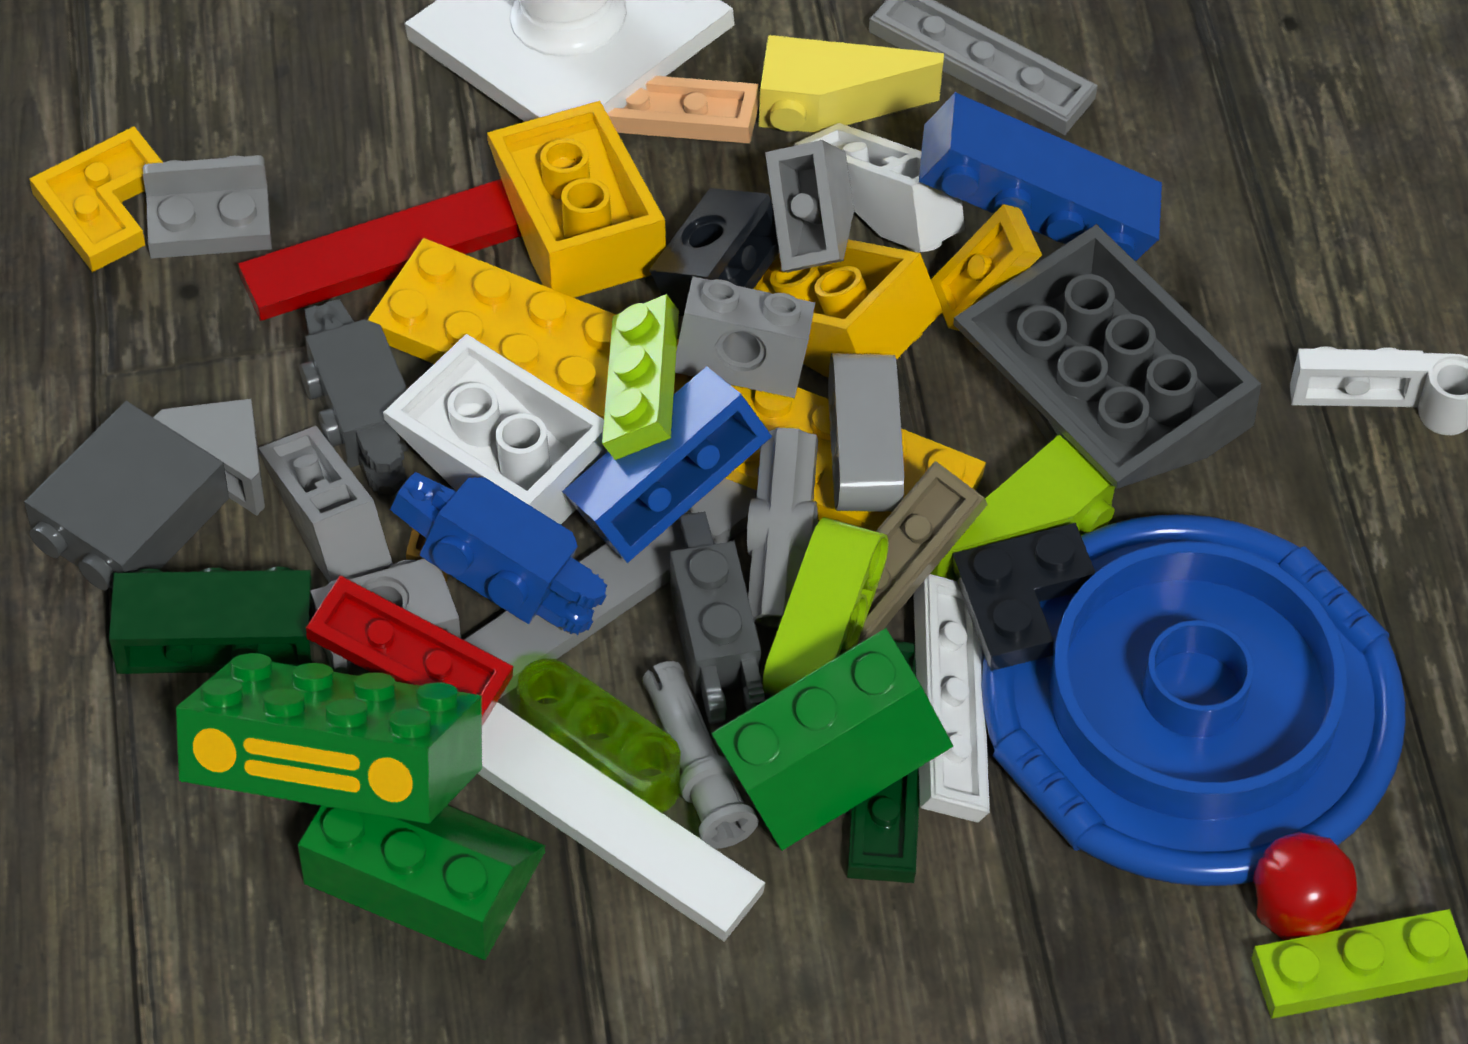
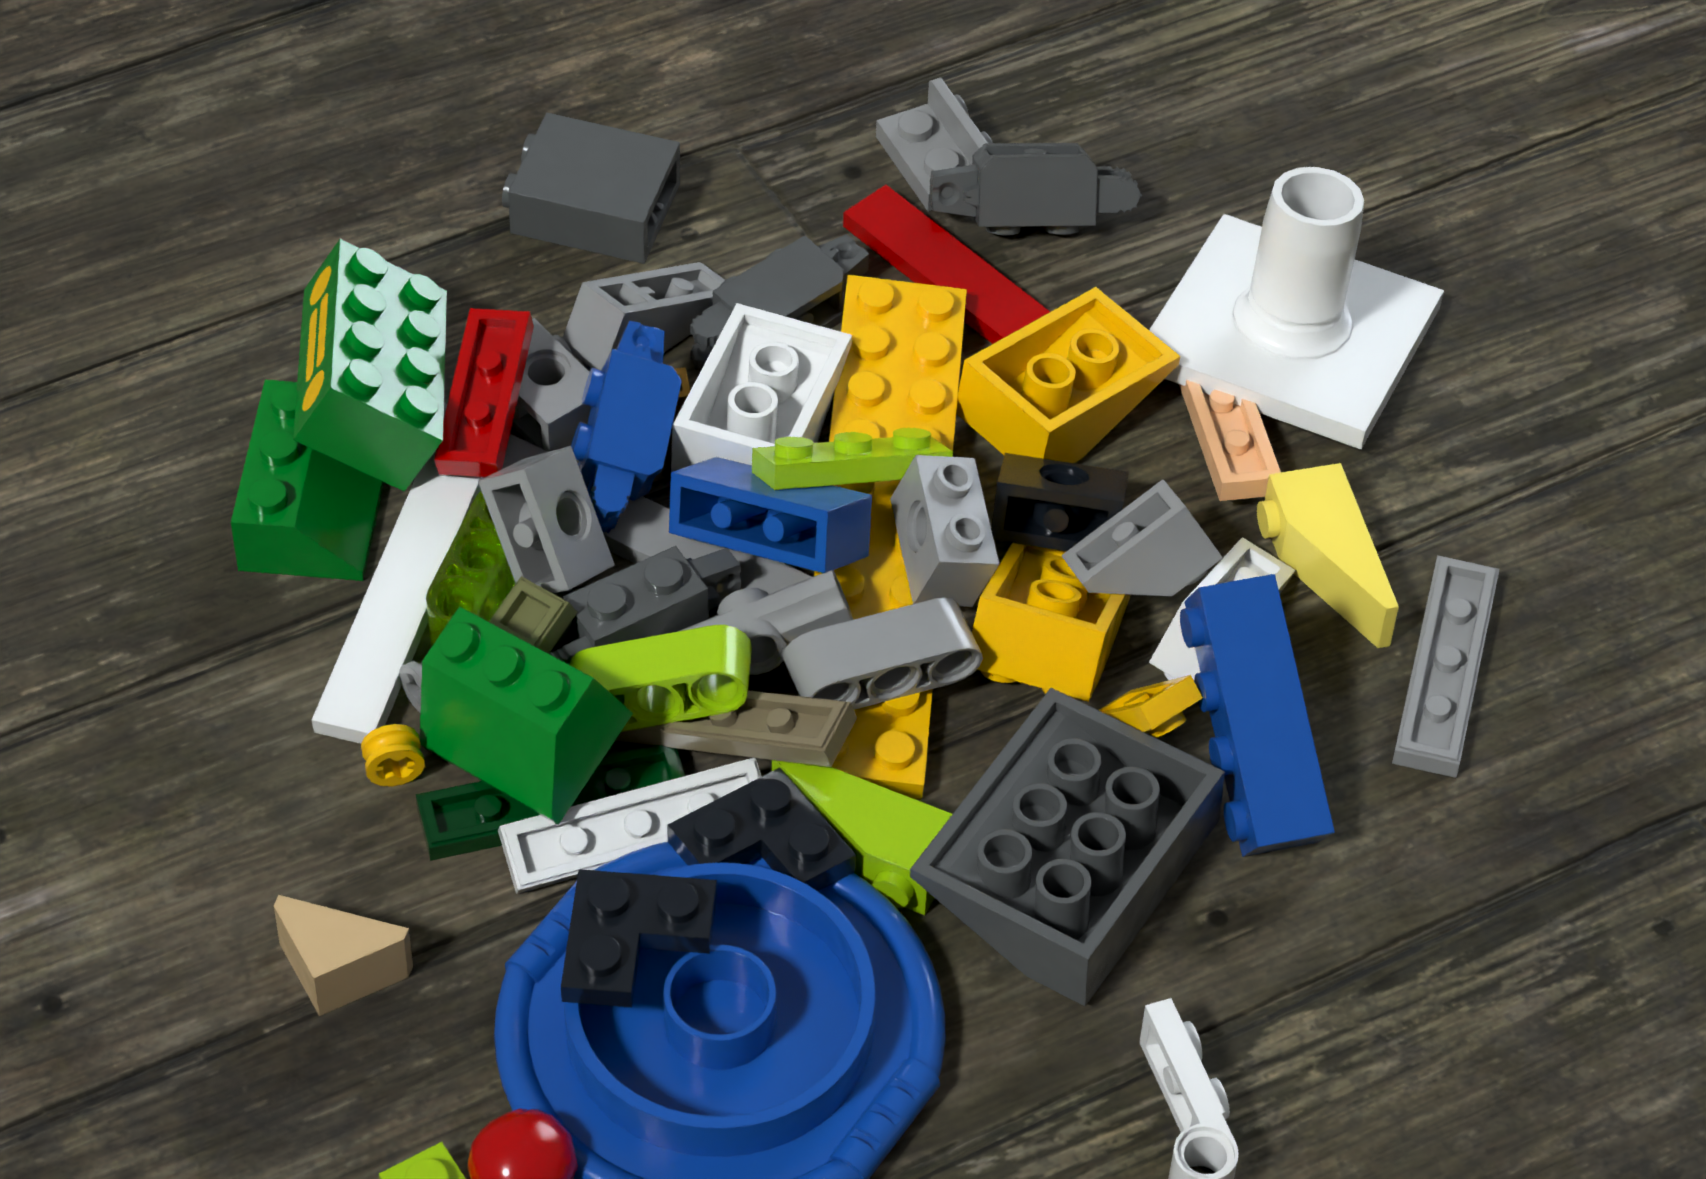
camera: 70 degrees right, 5 degrees down
yellow plate [29,126,163,272] -> none
dark green brick [109,567,314,674] -> none
light grey slope [153,399,265,516] -> none
none -> tan slope [274,895,413,1016]
none -> yellow bush [361,724,425,787]
none -> light grey brick [478,446,615,594]
none -> olive tile [489,576,577,654]
none -> black plate [561,869,717,1008]
none -> dark grey hinge [929,143,1142,235]

